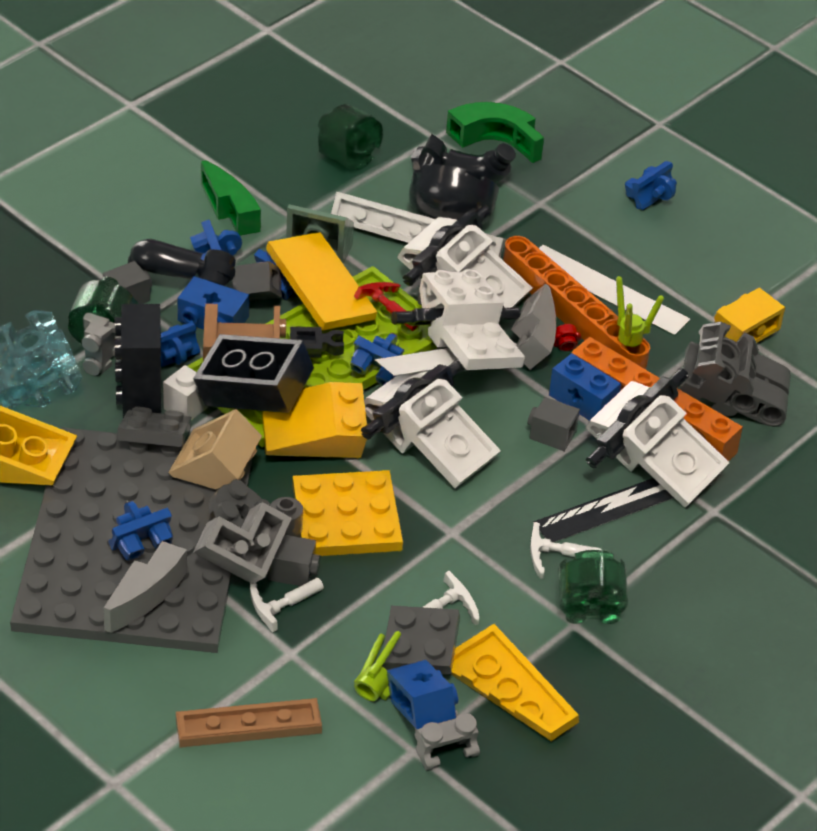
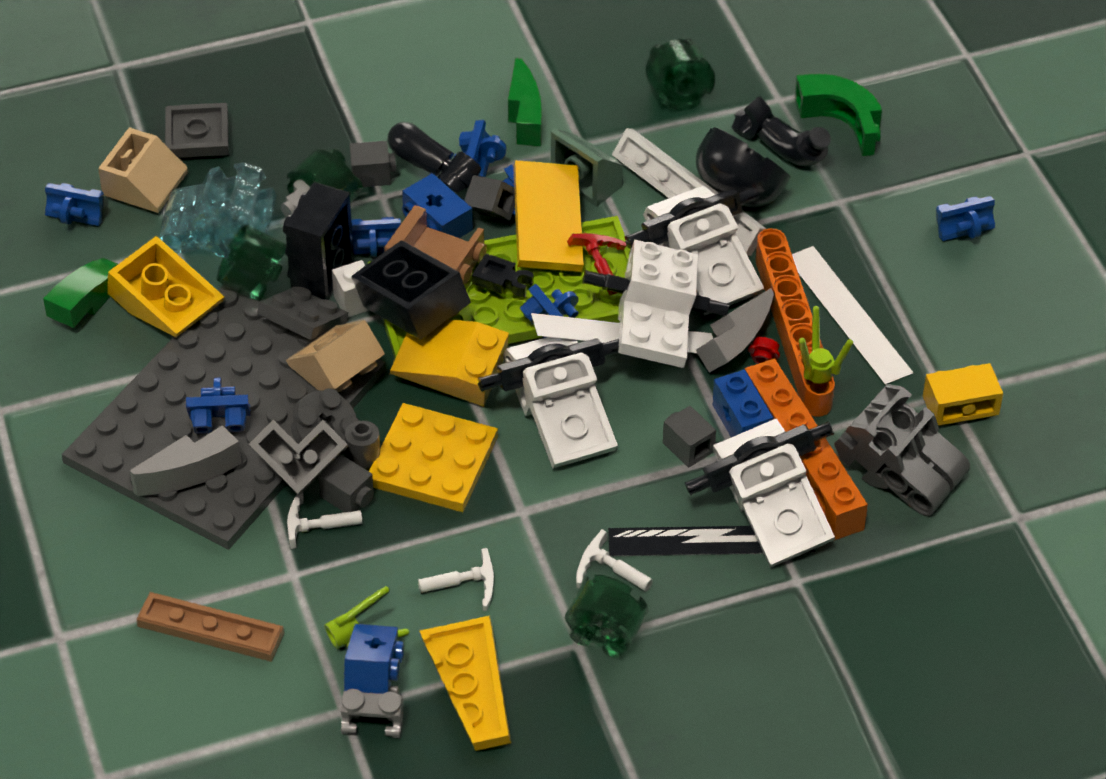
camera: 30 degrees right, 5 degrees up
dark grey plate [382,605,460,674] -> none
none -> clear green brick [216,225,286,301]

